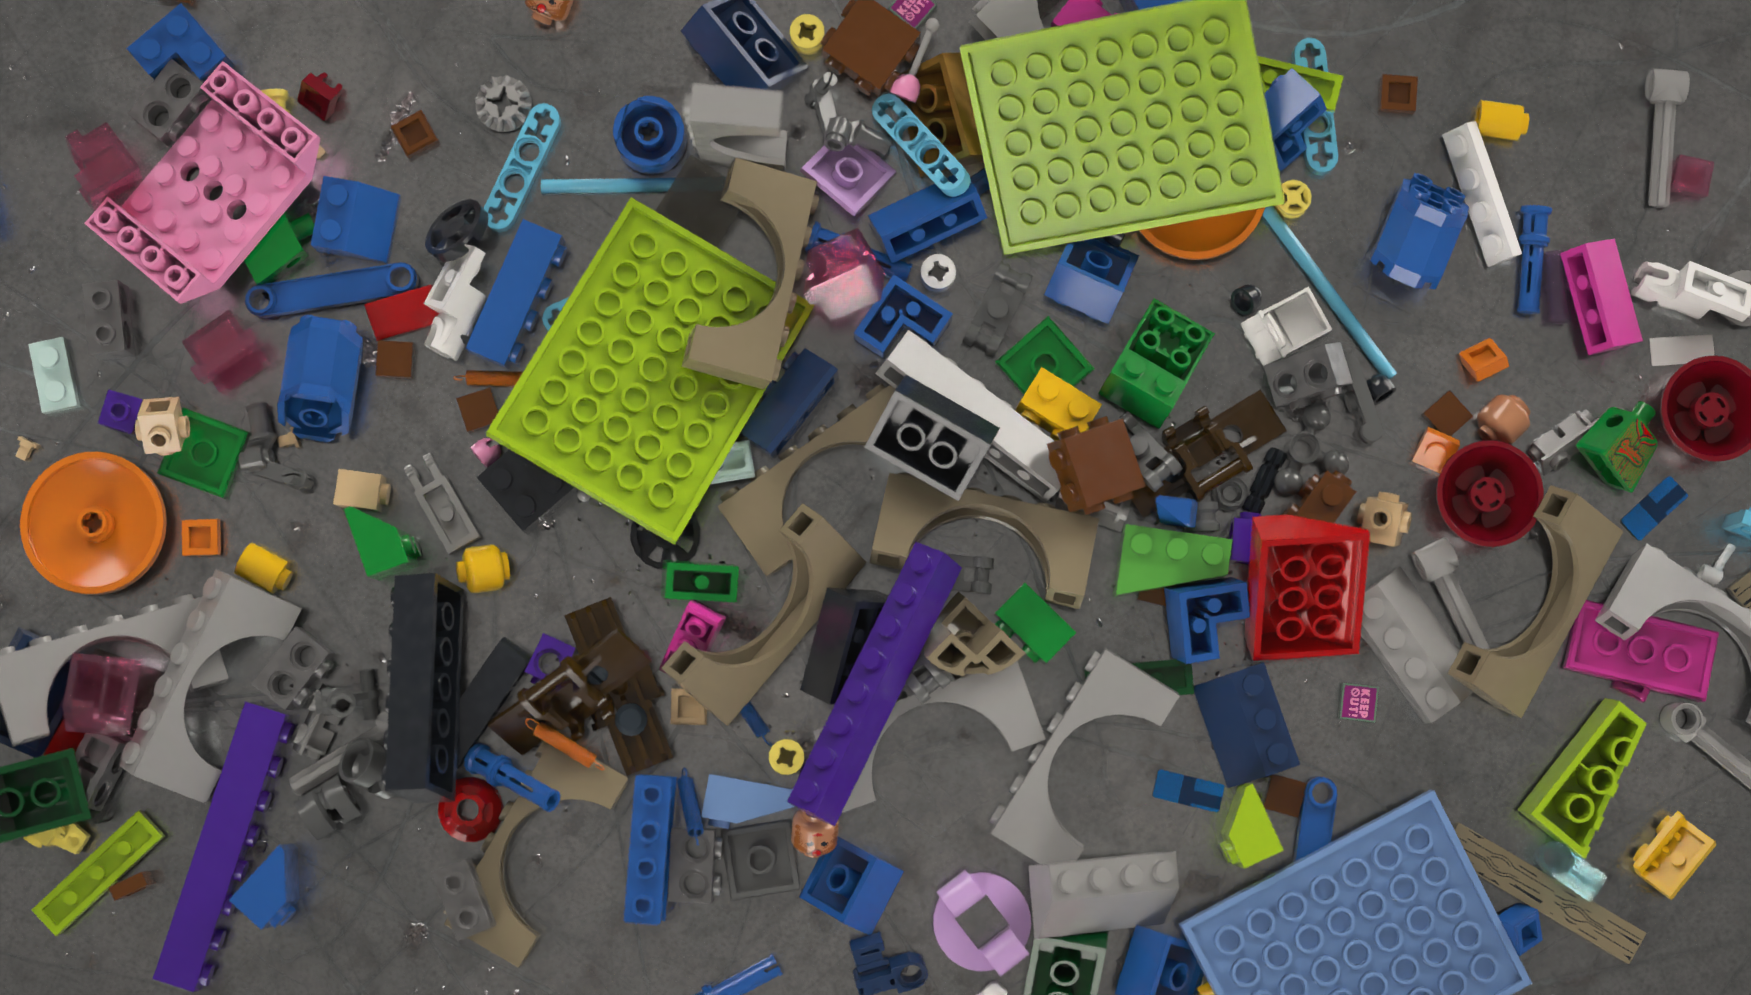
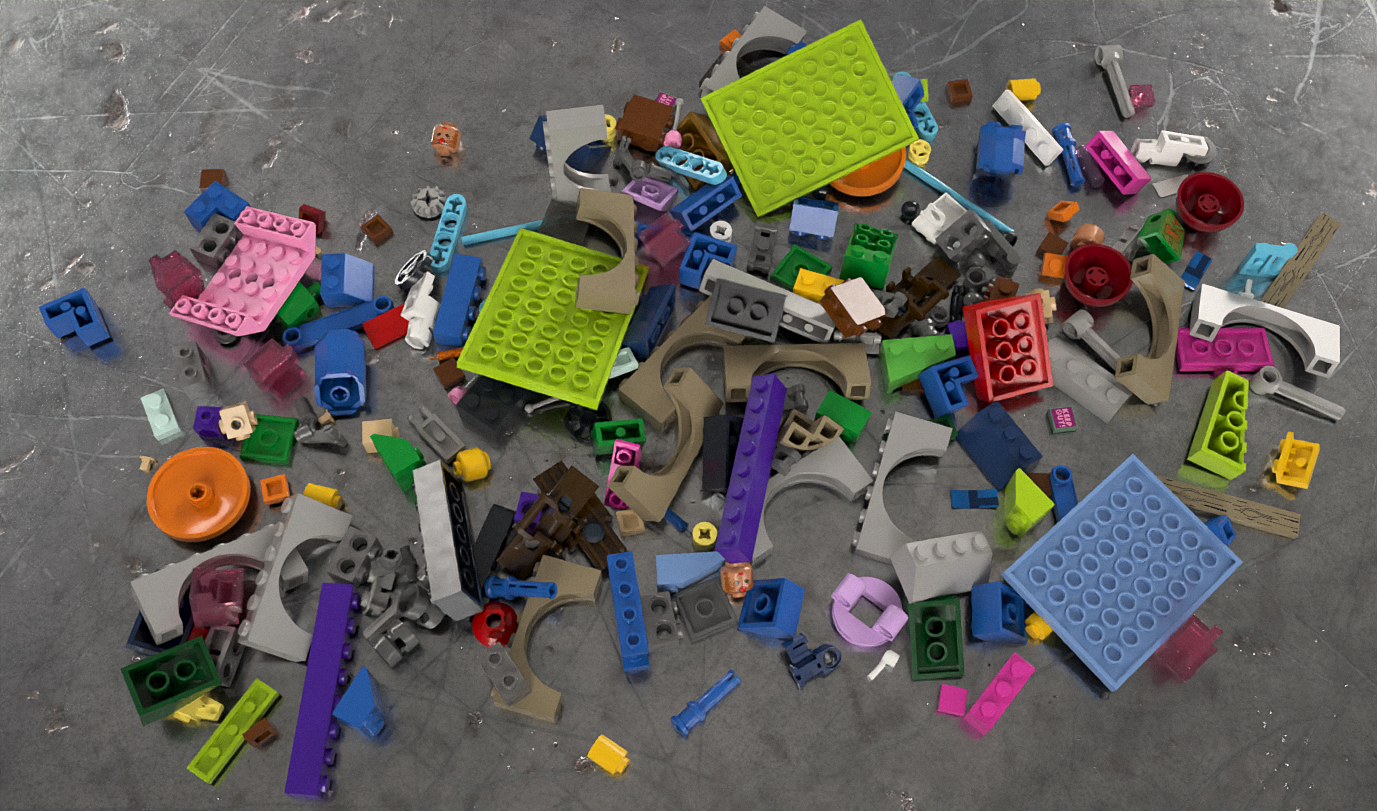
camera: 15 degrees left, 20 degrees down
reddish brown tile [375,340,415,379] -> none
orange piece [525,718,605,770] -> none
blue brick [613,96,687,174] -> none
blue piece [677,768,704,846] -> none
blue slope [1156,495,1198,528] -> none
clear light blue piece [1534,841,1607,902] -> none

